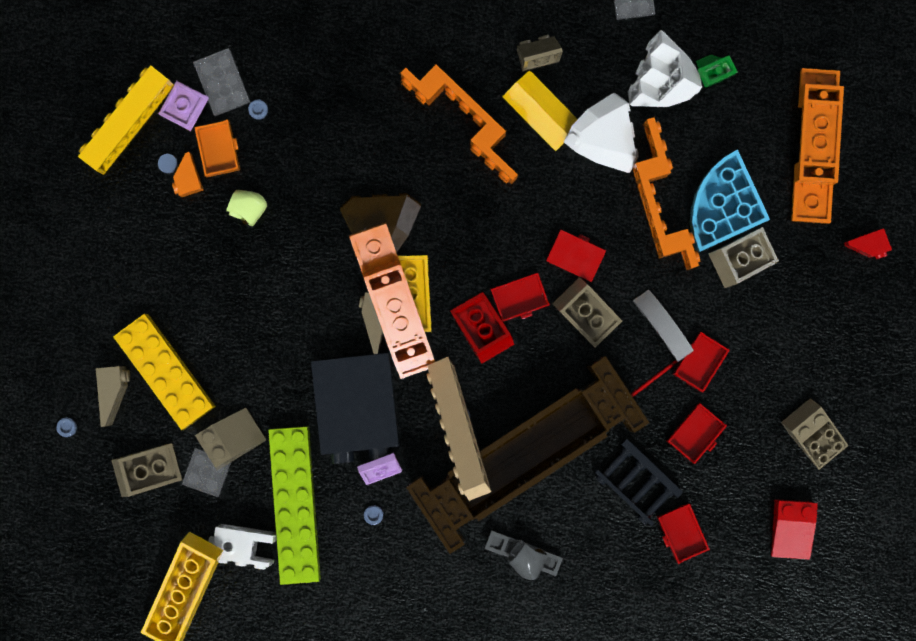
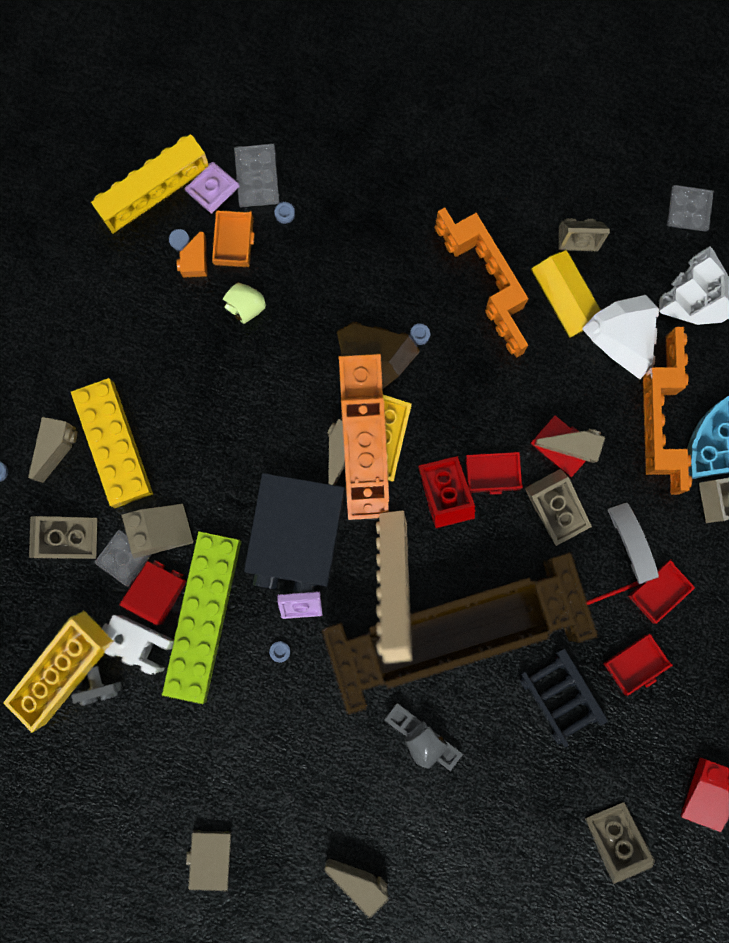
camera: 20 degrees right, 5 degrees down
red container [656,503,710,564] -> none
none -> dark grey plate [72,666,123,706]
none -> red slope [120,560,186,625]
none -> sand blue tile [410,324,430,345]
none -> dark tan slope [534,429,605,463]
none -> dark tan slope [586,802,654,884]

